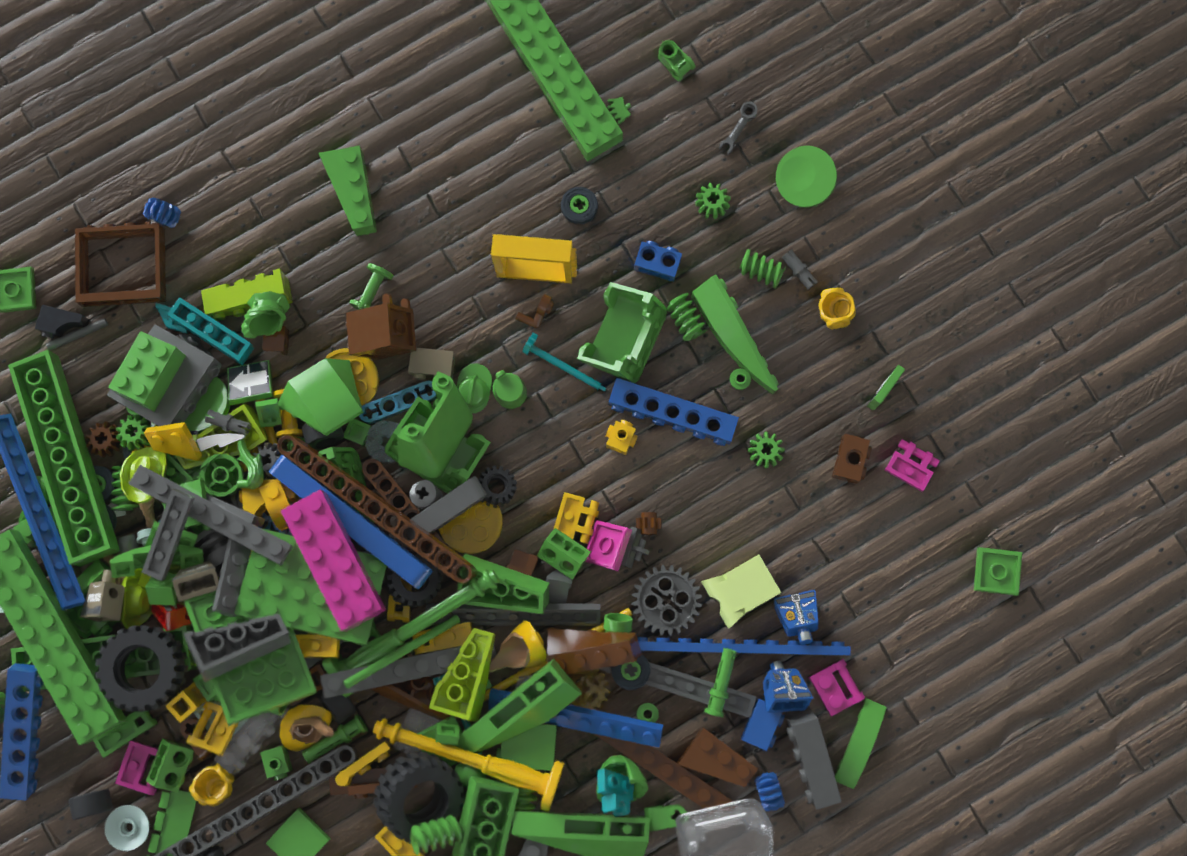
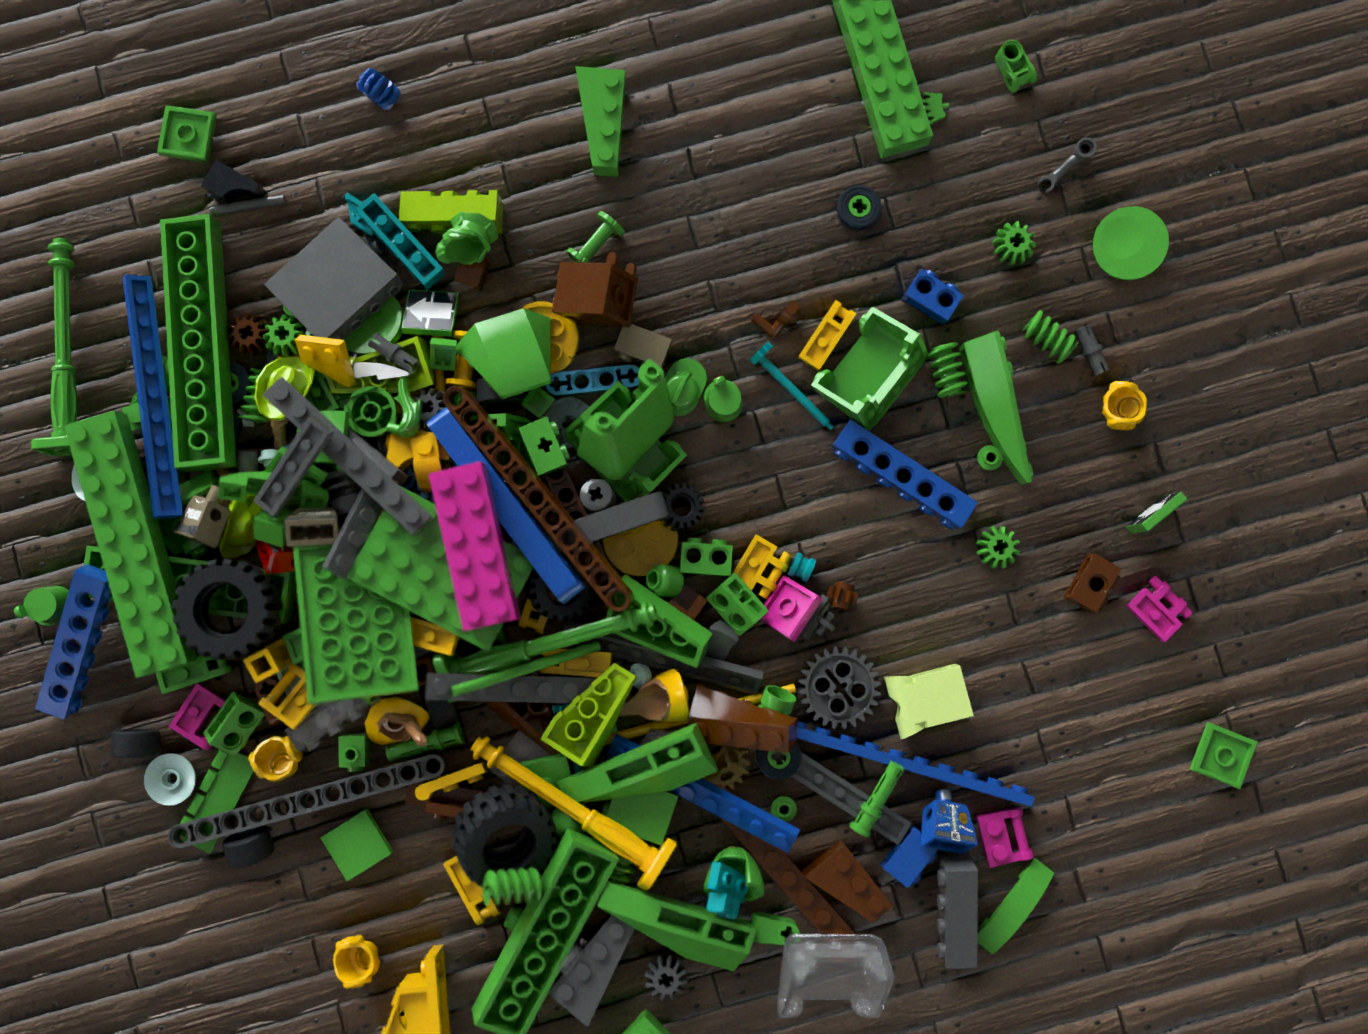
camera: 10 degrees right, 5 degrees up
reddish brown window [75,221,166,307] -> none
bright green brick [108,331,186,412] -> none
dark grey wedge [184,614,290,682] -> none
bright green plate [435,723,459,745] -> none
yellow window [491,234,577,284] -> none
yellow brick [605,420,638,455] -> none
blue gear [755,772,785,812] -> none
blue torso [774,590,818,645] -> none
none -> bright green brick [518,416,570,478]
none -> light aqua plate [630,663,652,689]
none -> bright green head [646,564,684,598]
none -> bright green brick [680,538,733,577]
none -> teal wheel [788,552,816,583]
none -> yellow plate [798,300,857,371]

